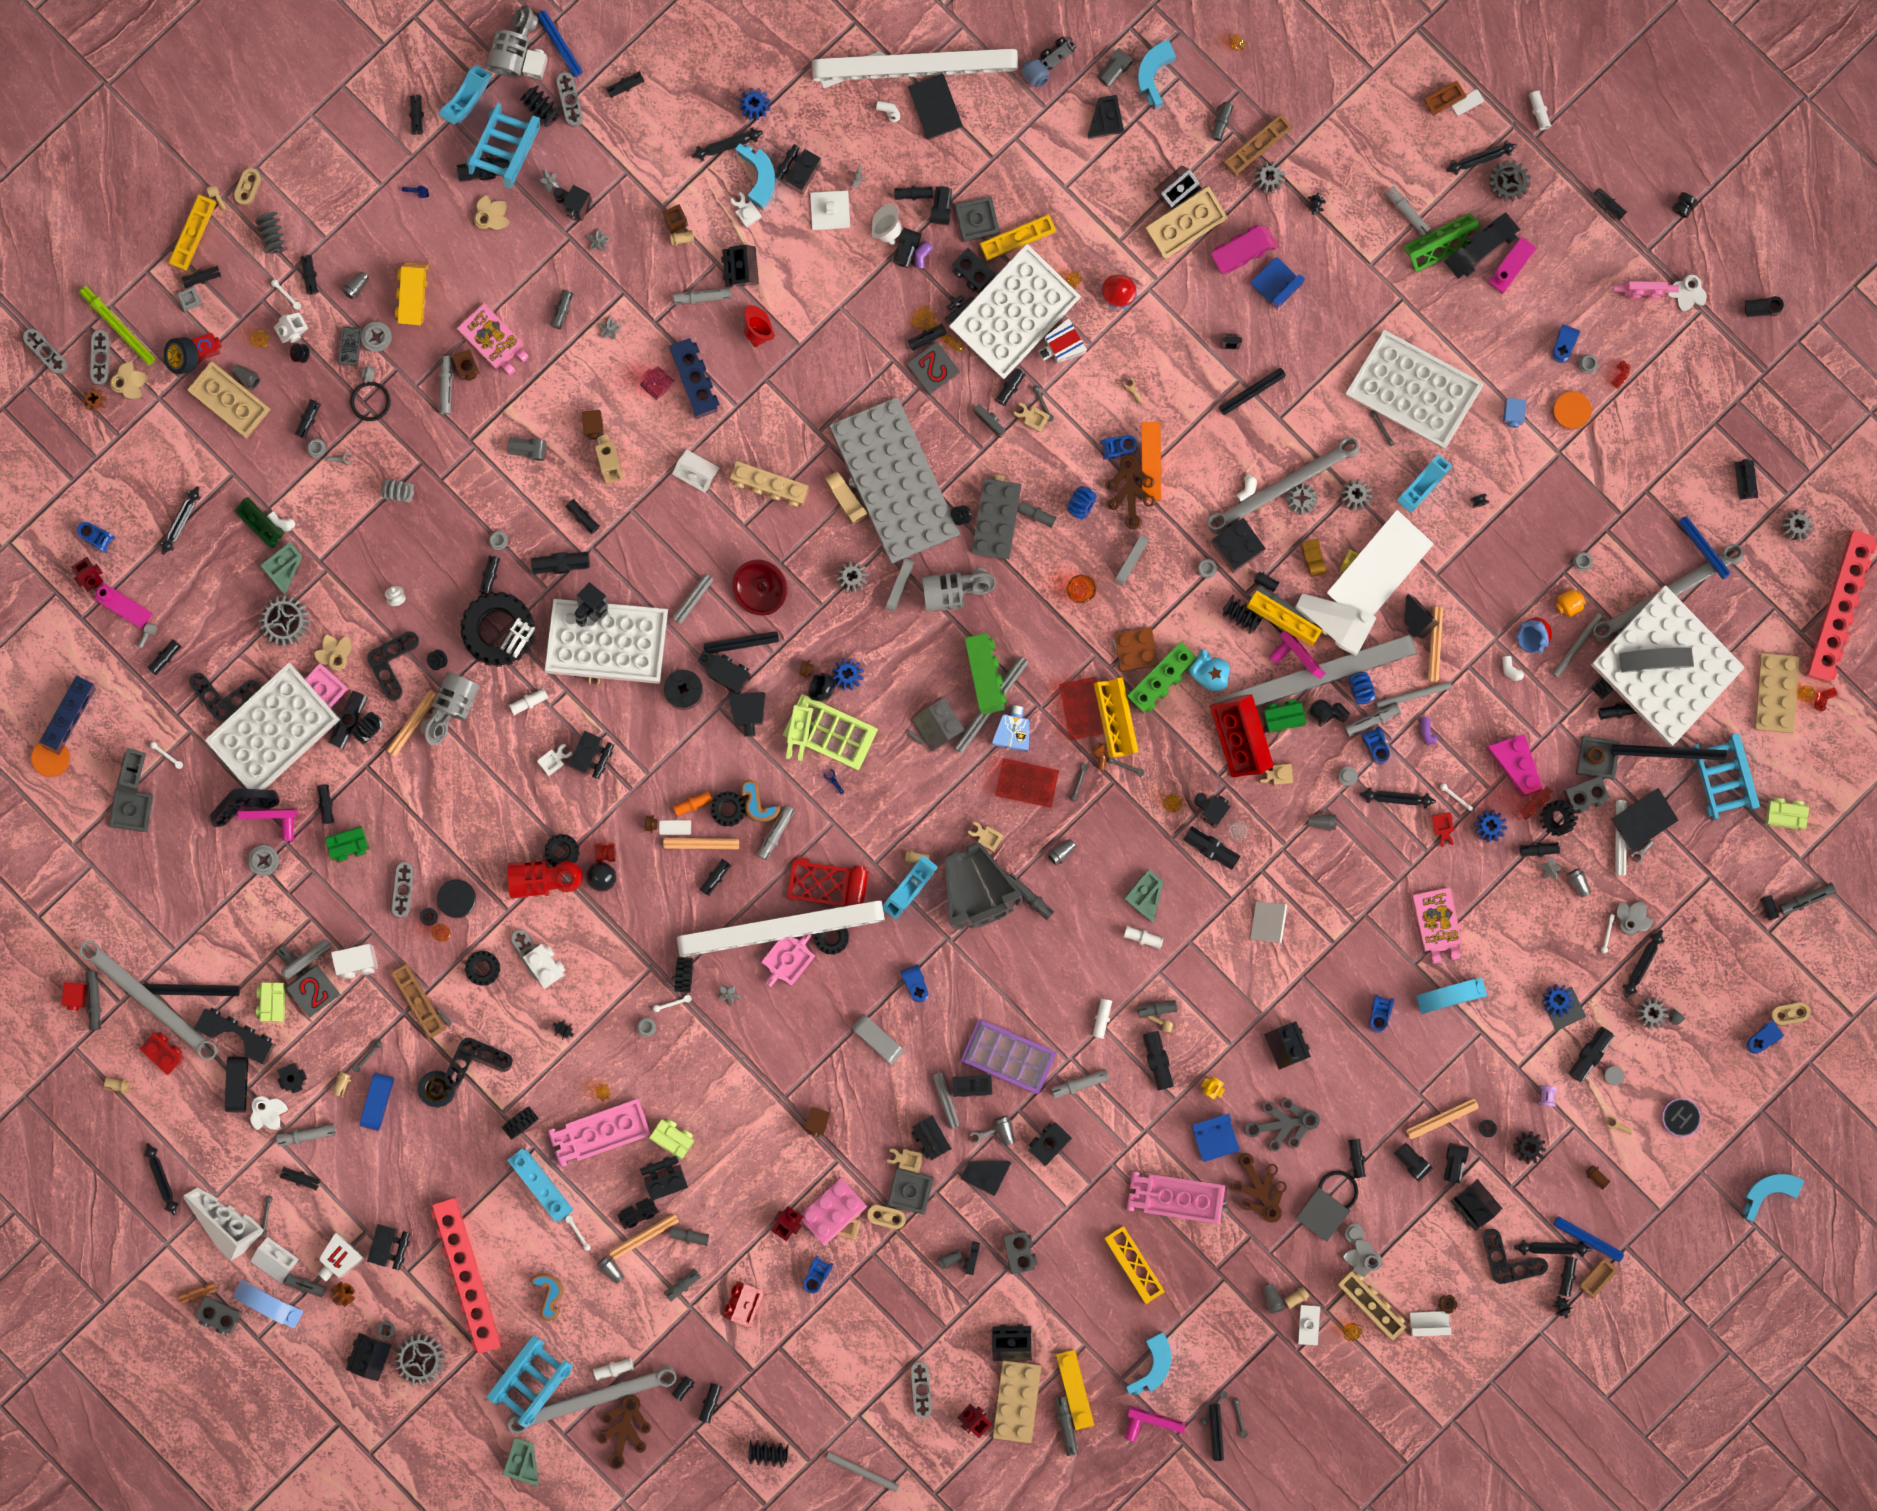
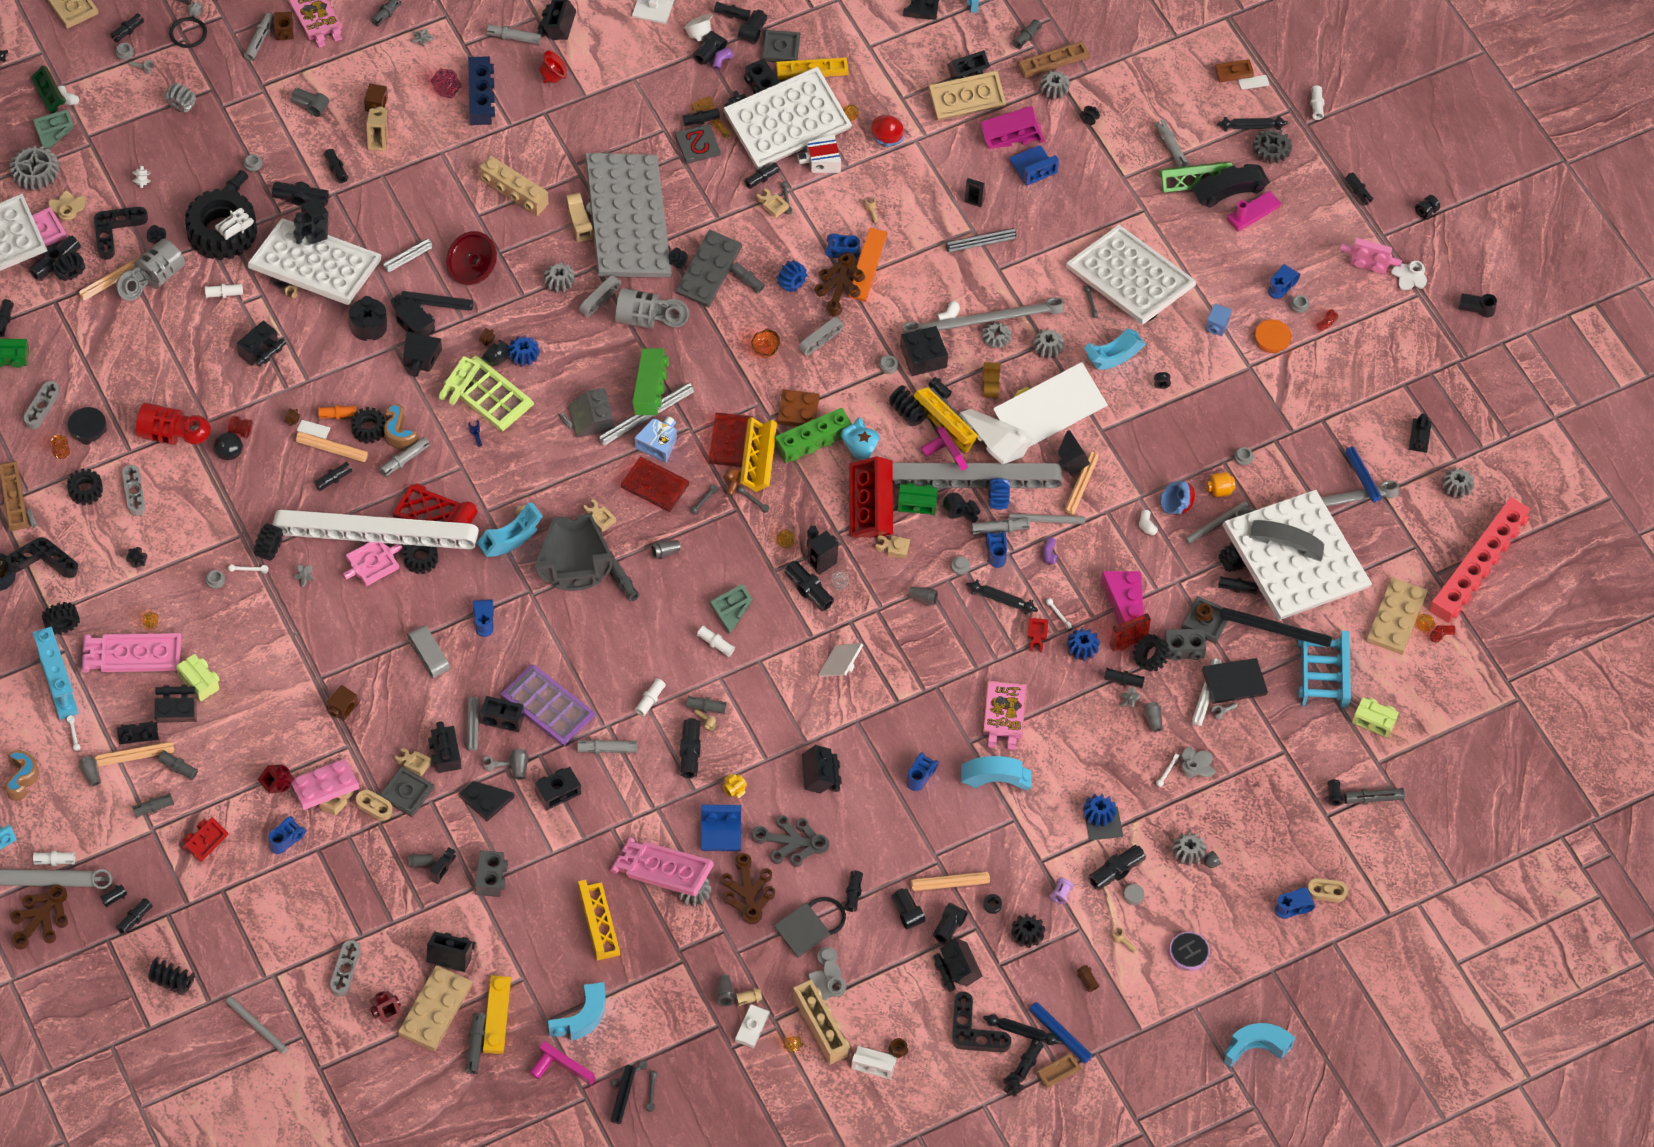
camera: 15 degrees right, 25 degrees down
black bush [420,908,438,926] -> none
white bracket [523,944,566,989] -> none
white plate [537,744,573,776] -> none
black tyre [544,834,580,867] -> none
white panel [672,450,720,493] -> none
dark grey plate [974,404,1006,438] -> none
black wheel [1623,929,1665,998] -> none

